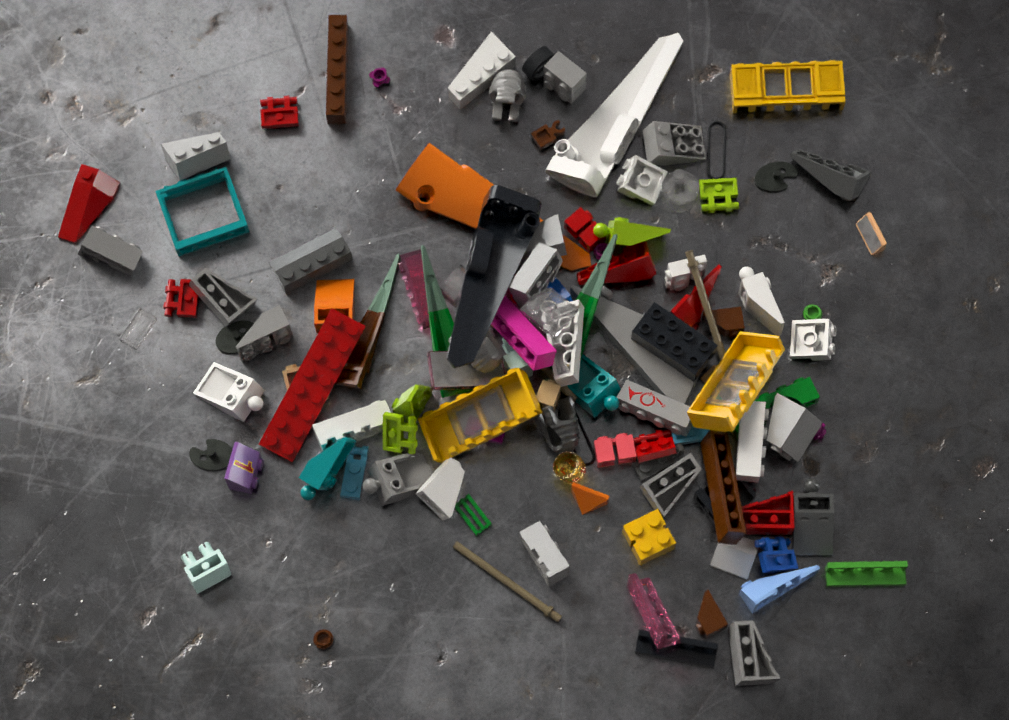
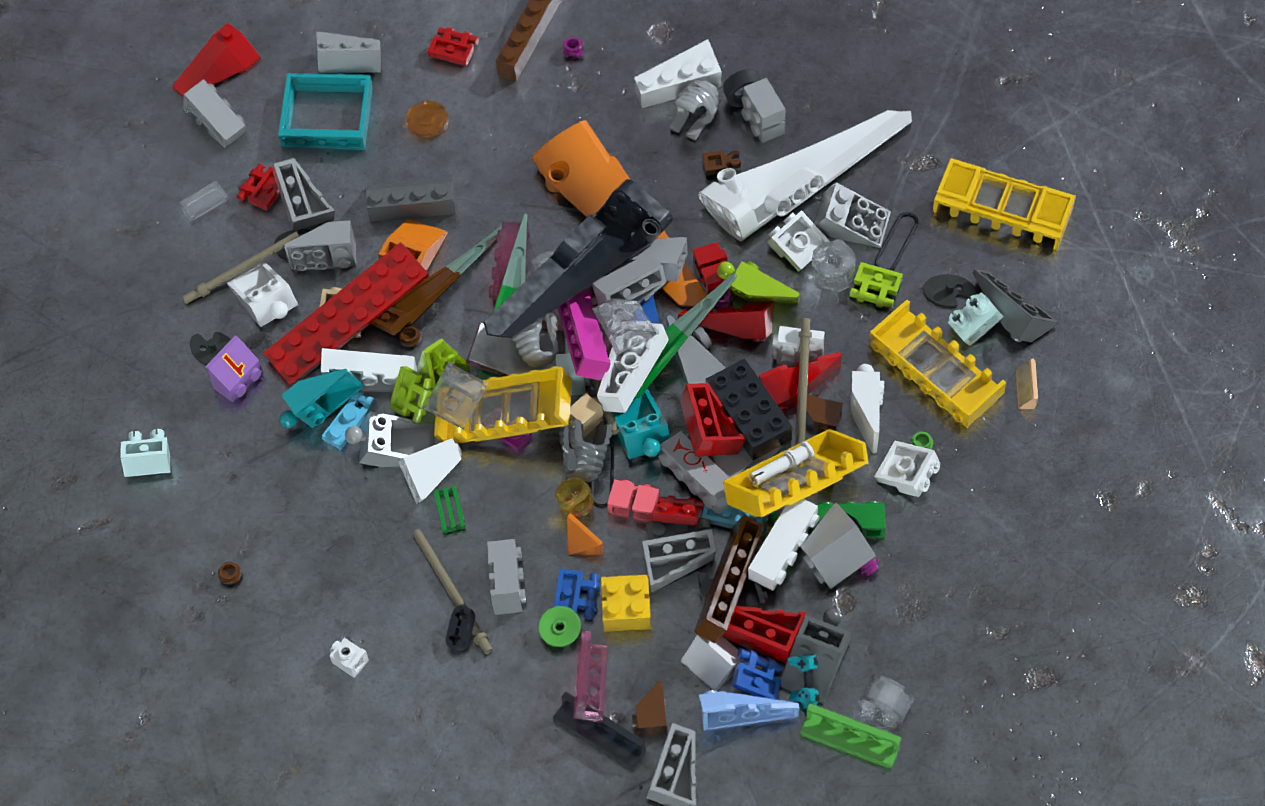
camera: 25 degrees right, 10 degrees down
none -> dark tan bar [182,232,299,304]
none -> white brick [330,638,369,678]
none -> reddish brown plate [399,326,421,347]
none -> clear orange tile [406,100,449,139]
none -> clear slope [424,362,488,430]
none -> black beam [445,605,475,651]
none -> bright green piece [539,606,581,647]
none -> blue plate [554,569,600,620]
none -> red wedge [680,383,746,456]
none -> white pin [749,441,815,487]
none -> teal piece [787,654,820,709]
none -> clear brick [858,675,915,729]
none -> yellow window [869,299,1006,428]
none -> light aqua brick [948,292,1004,346]

